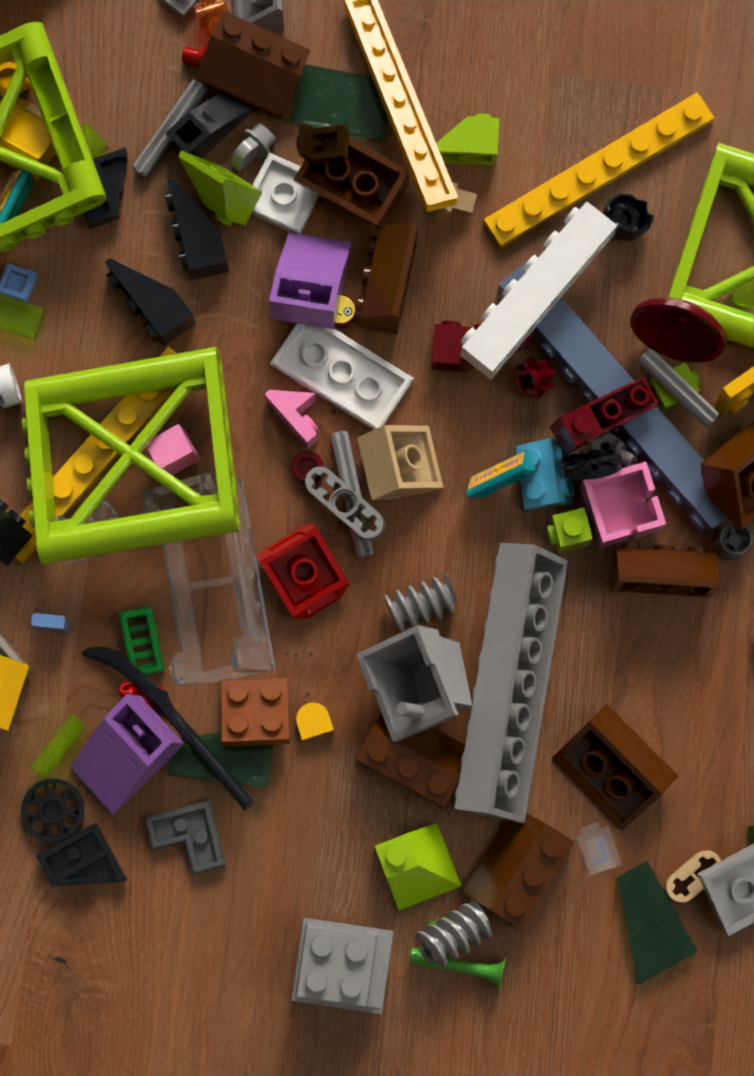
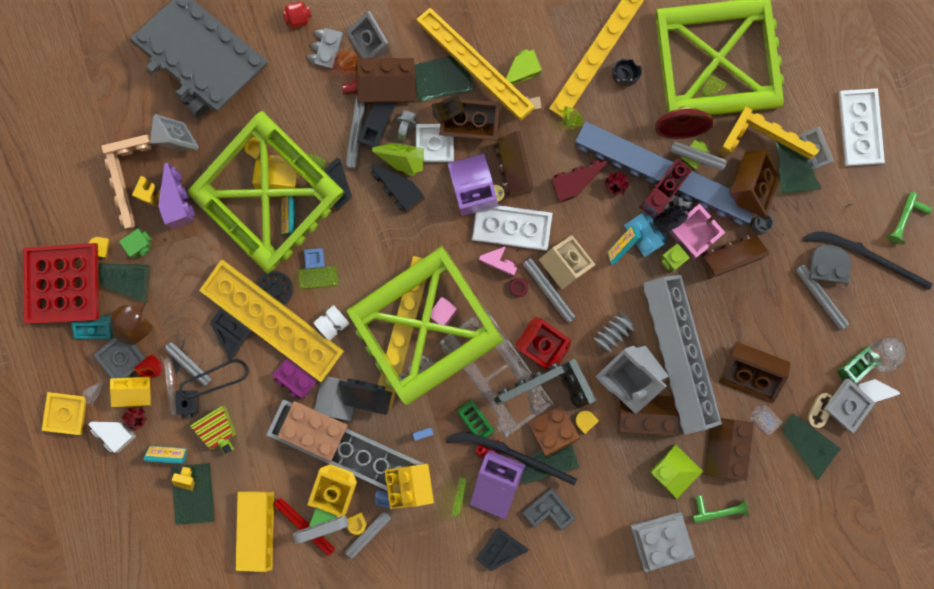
camera: 20 degrees left, 5 degrees up
black wheel [21,779,85,842] -> none
black slope [105,258,196,345] -> none
light grey beam [305,467,385,541] -> none
light grey piece [415,899,492,968] -> none
white brick [460,201,617,380] -> none
none -> pearl dark grey bracket [494,359,596,409]
none -> clear neon green tile [564,106,584,126]

